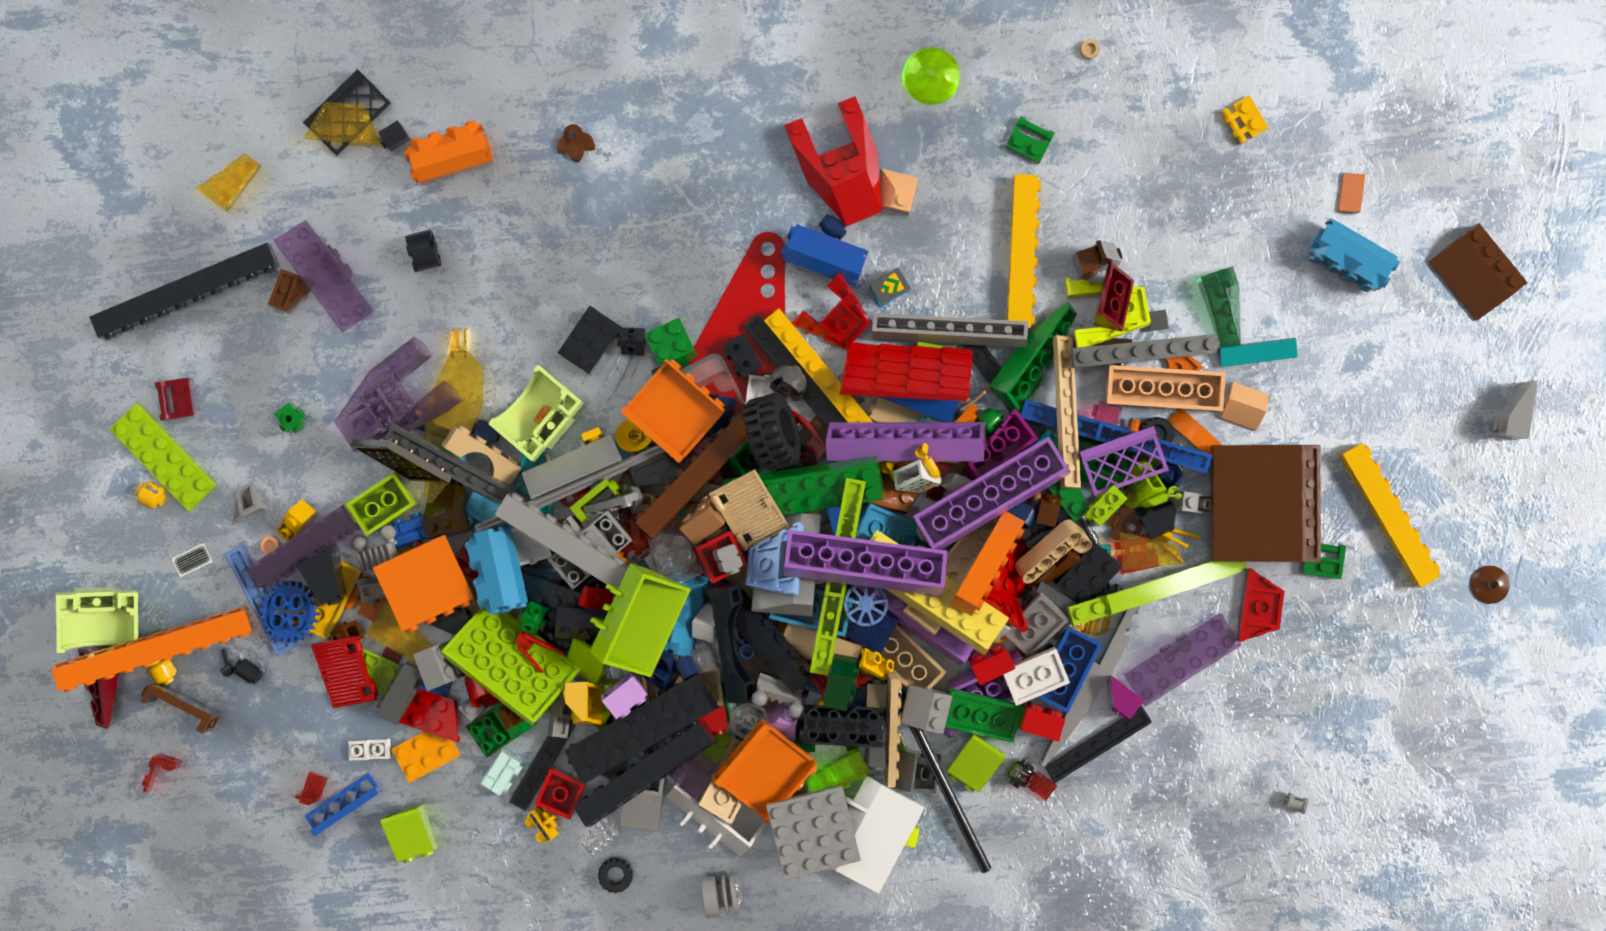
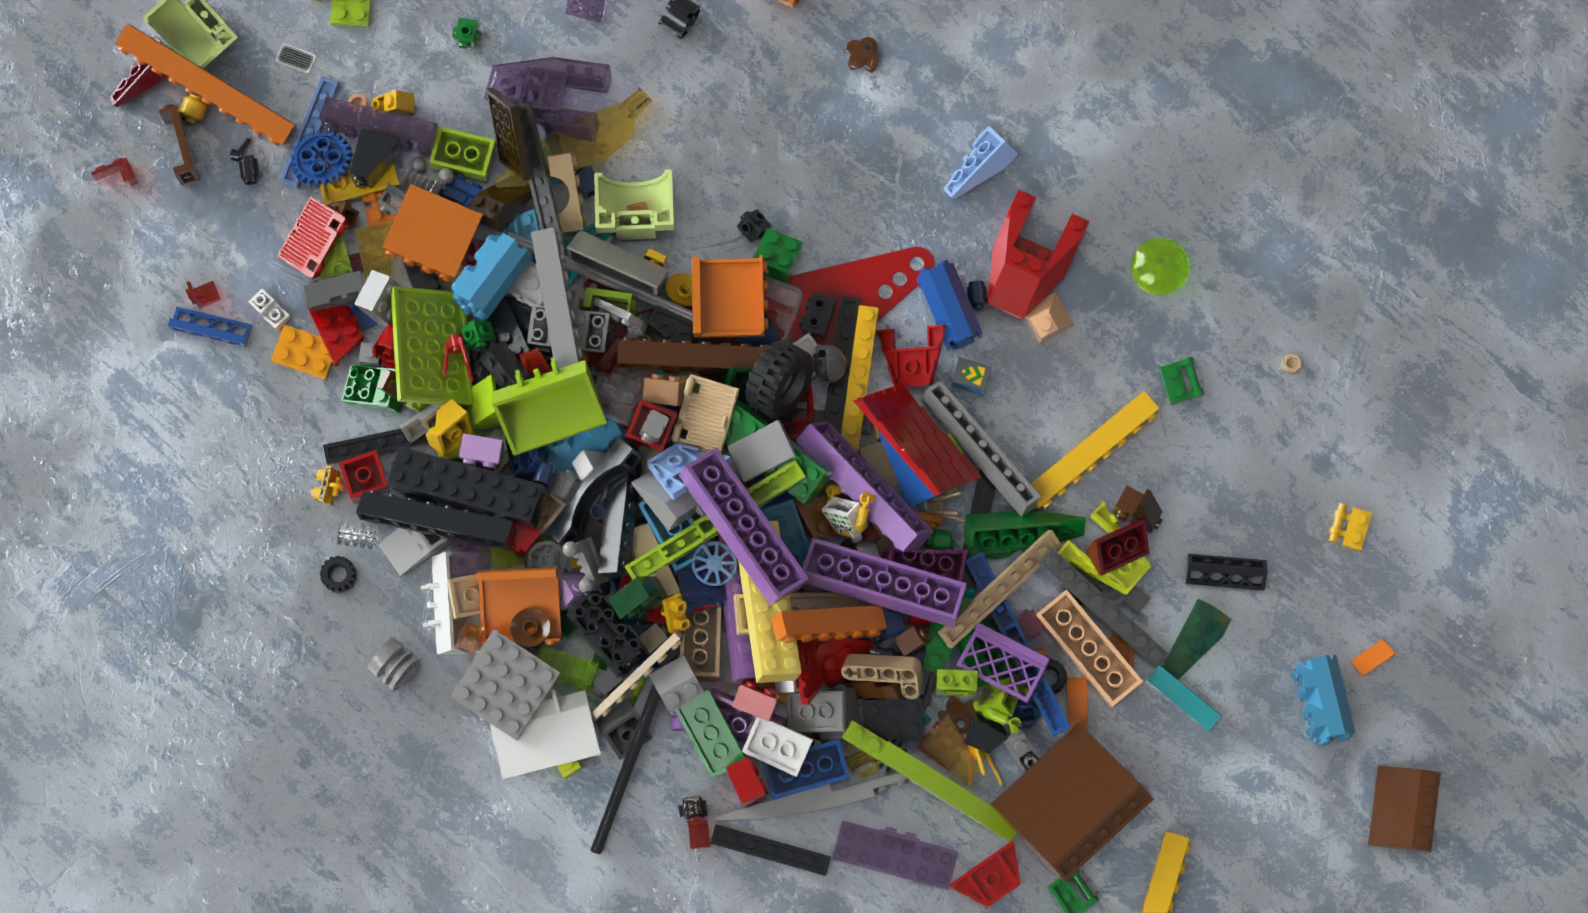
camera: 50 degrees right, 10 degrees down
light grey slope [232,482,266,525] -> none
lime slope [380,804,437,863] -> none
light aqua brick [481,749,523,795] -> none
black brick [557,305,622,376] -> none
lime slope [946,733,1006,793] -> none
magenta slope [1107,675,1144,719] -> none
light nougat slope [1220,382,1269,431] -> none
none -> clear orange brick [455,621,485,655]
none -> reddish brown dish [510,609,550,647]
none -> light grey tile [727,420,797,482]
none -> light blue wedge [943,126,1018,200]
none -> black fence [1186,554,1268,591]

